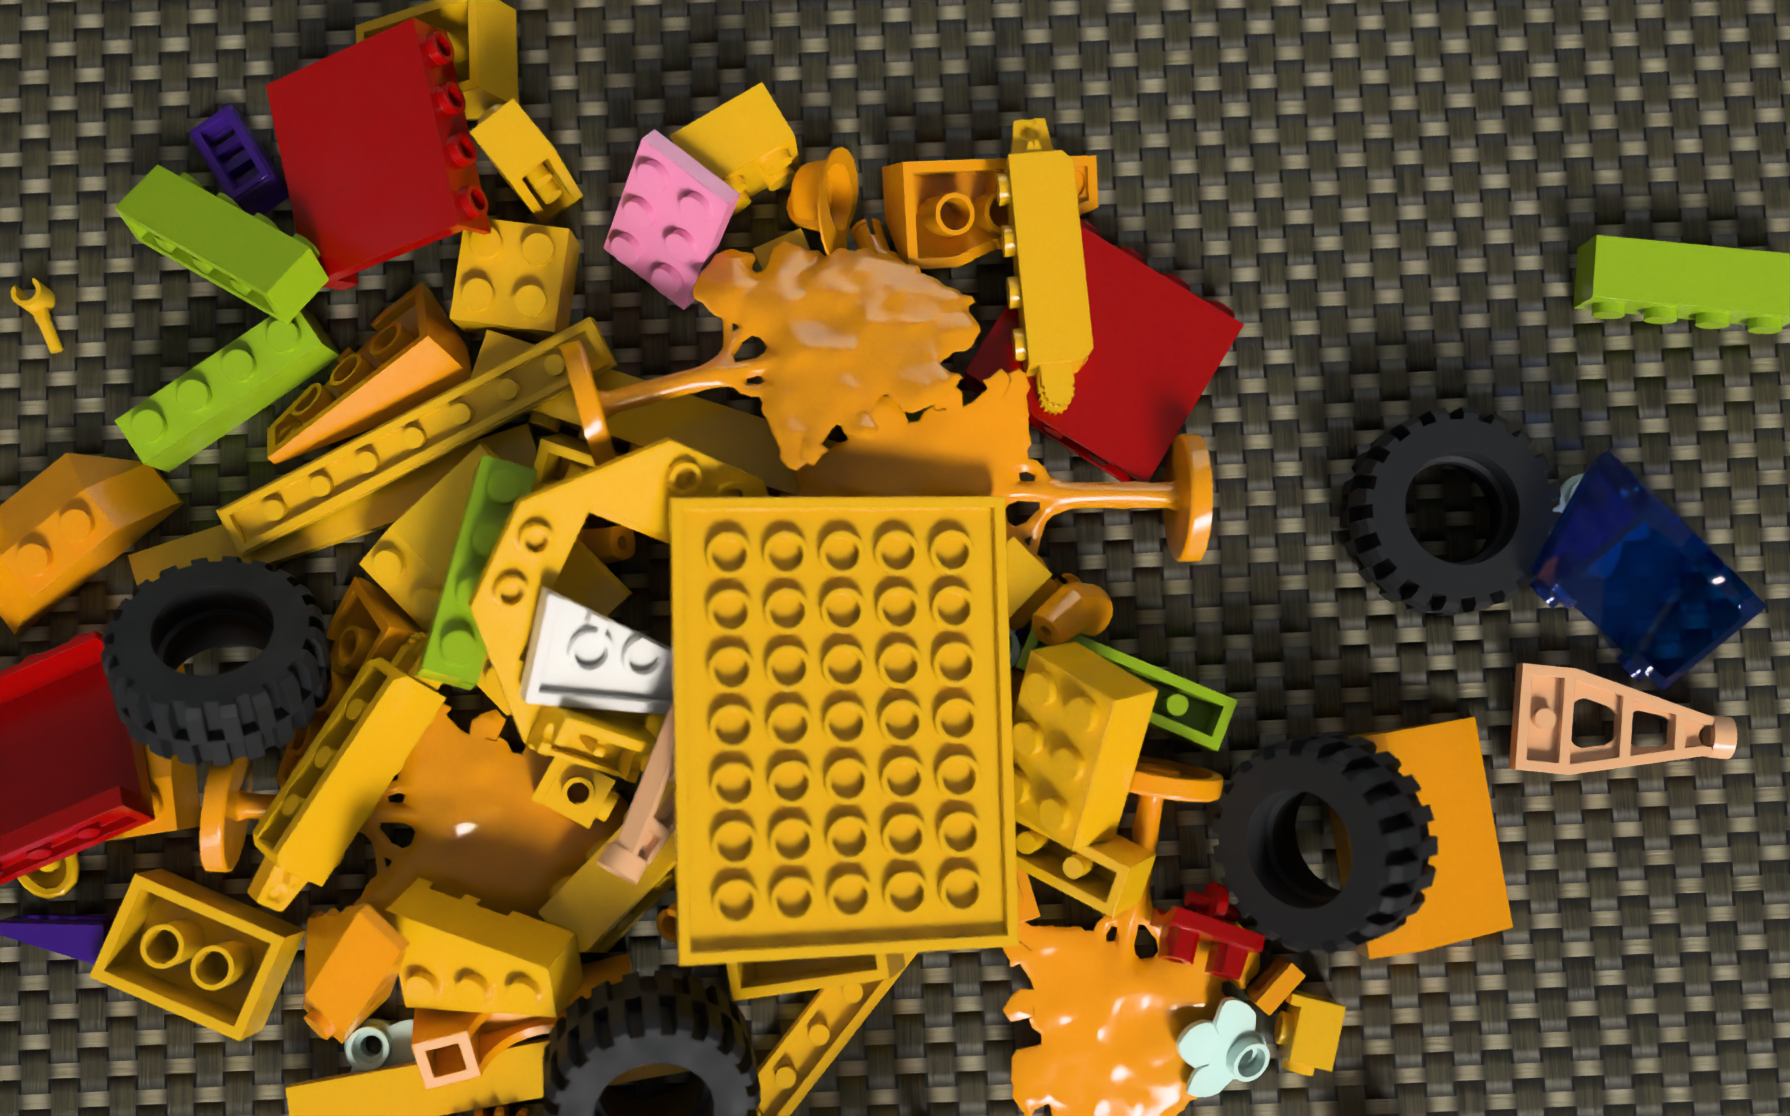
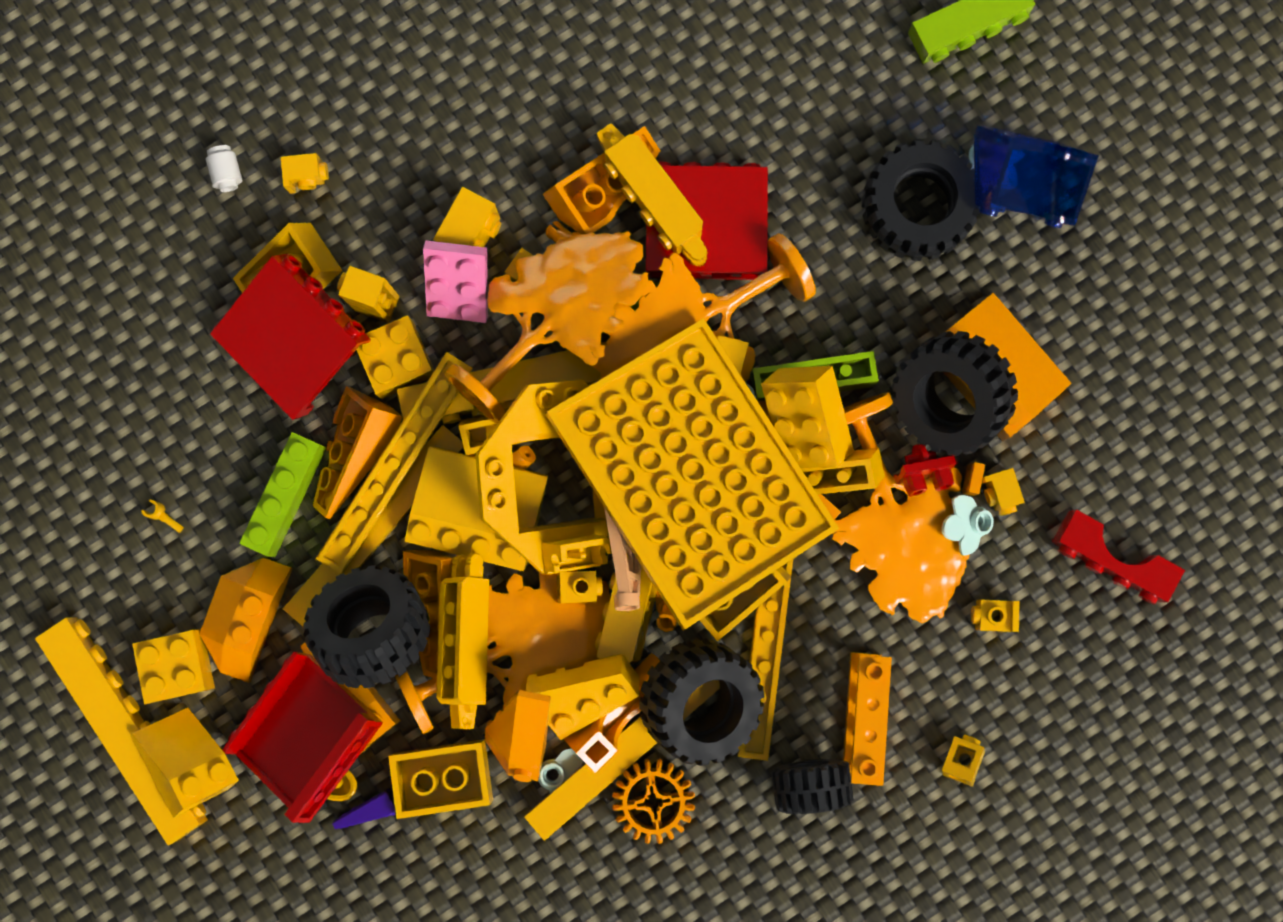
camera: 30 degrees left, 0 degrees up
lime brick [114,164,329,325] -> none
dark purple slope [188,103,289,216] -> none
lime brick [415,454,537,690] -> none
white wing [519,586,672,715] -> none
light orange piece [786,147,859,256] -> none
light orange arm [1032,573,1113,646] -> none
light nougat plate [1509,663,1737,775] -> none

